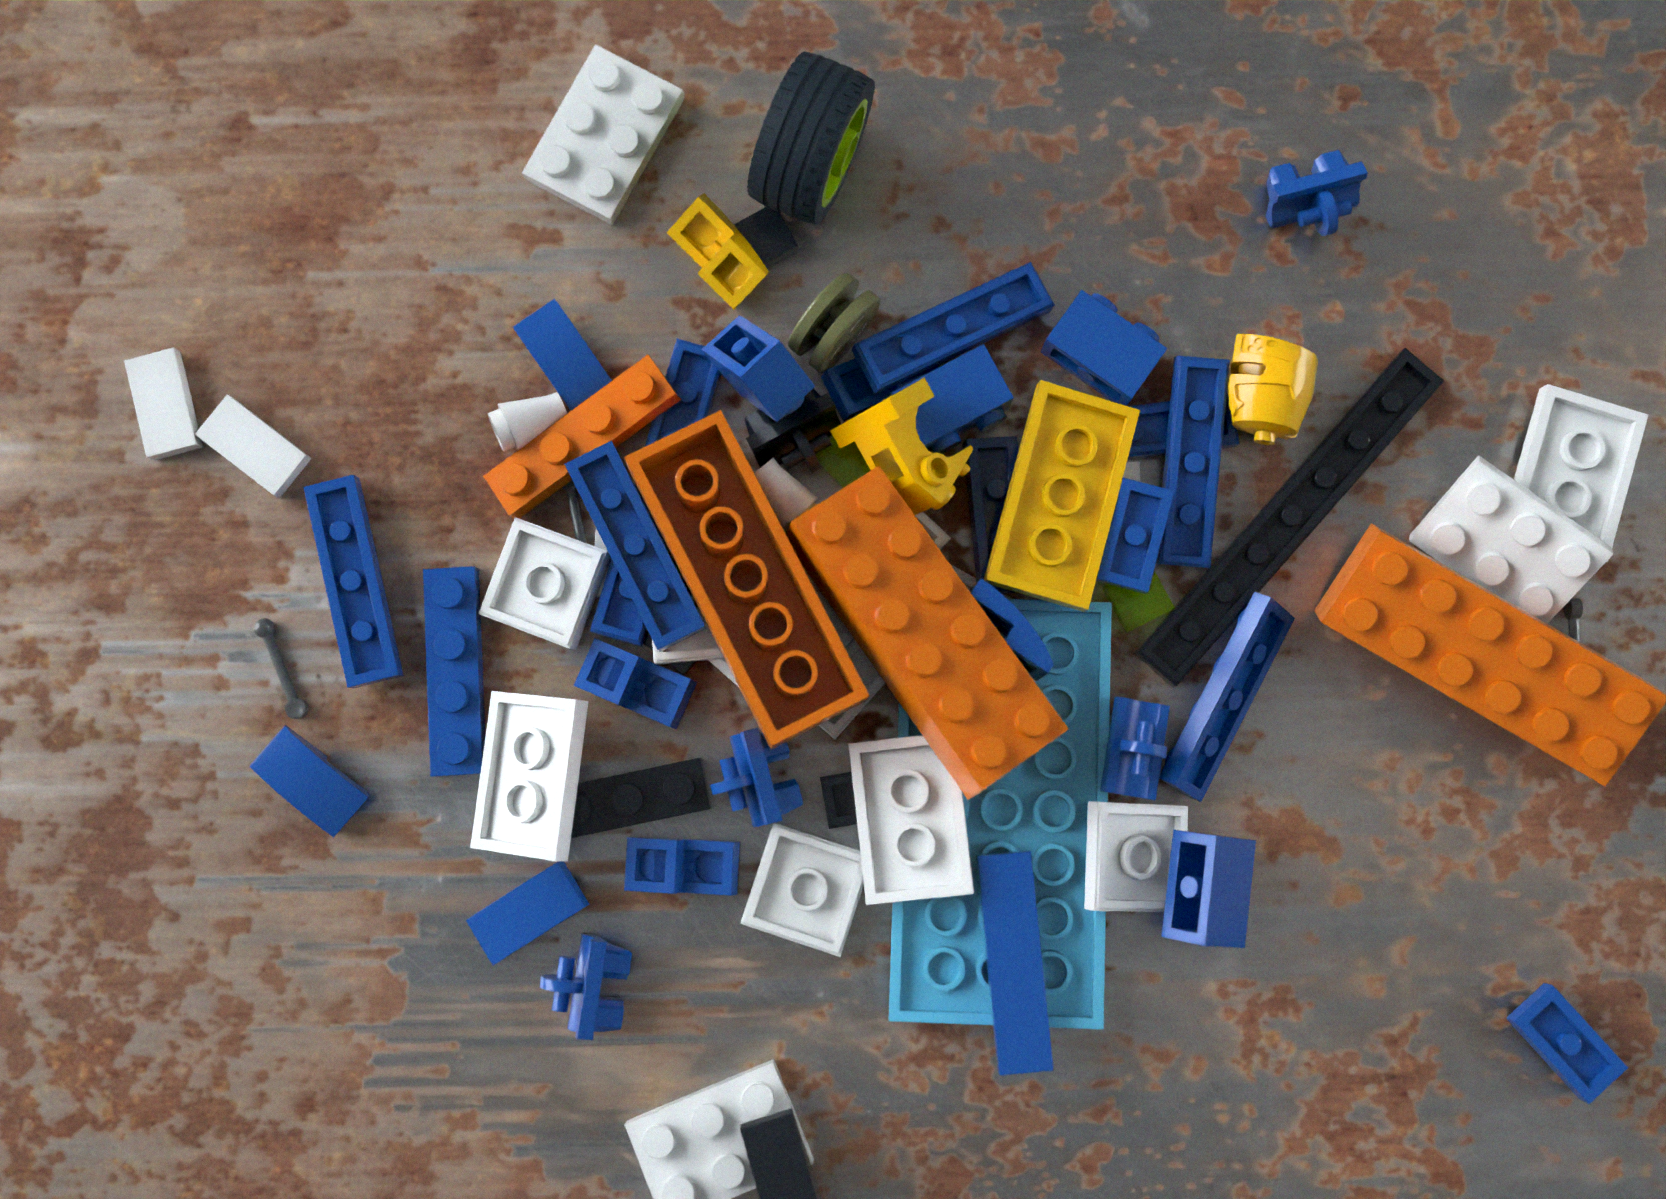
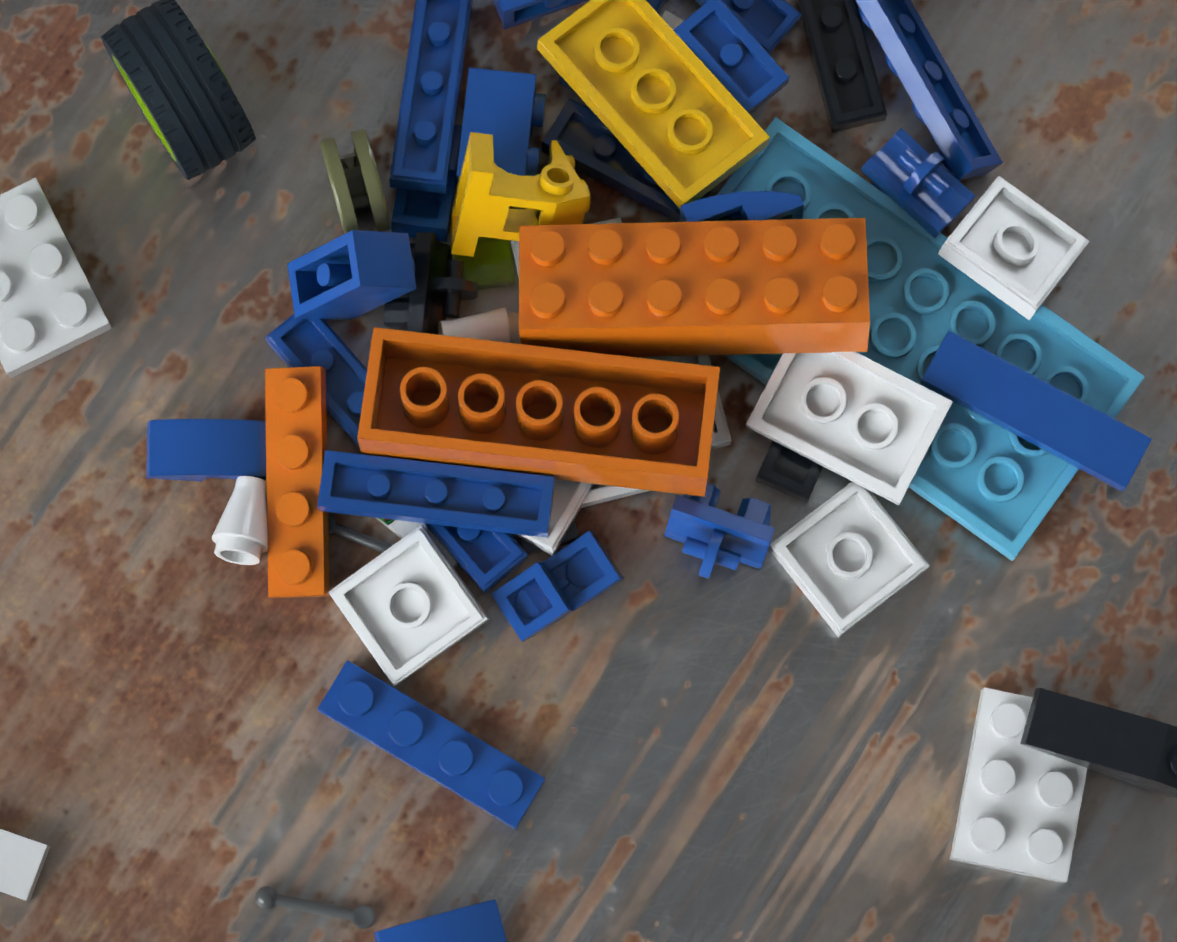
camera: 65 degrees left, 5 degrees down
white tile [195,394,312,498] -> none
blue plate [303,475,404,688] -> none
blue slope [466,861,589,965] -> none
white plate [470,691,589,861] -> none
blue hips [540,933,632,1040] -> none
black plate [571,758,712,838] -> none
blue slope [624,837,740,896] -> none
yellow slope [666,193,769,310] -> none
black tile [734,206,799,268] -> none
clear neon green tile [1102,570,1175,633] -> none
blue brick [1162,830,1256,948] -> none

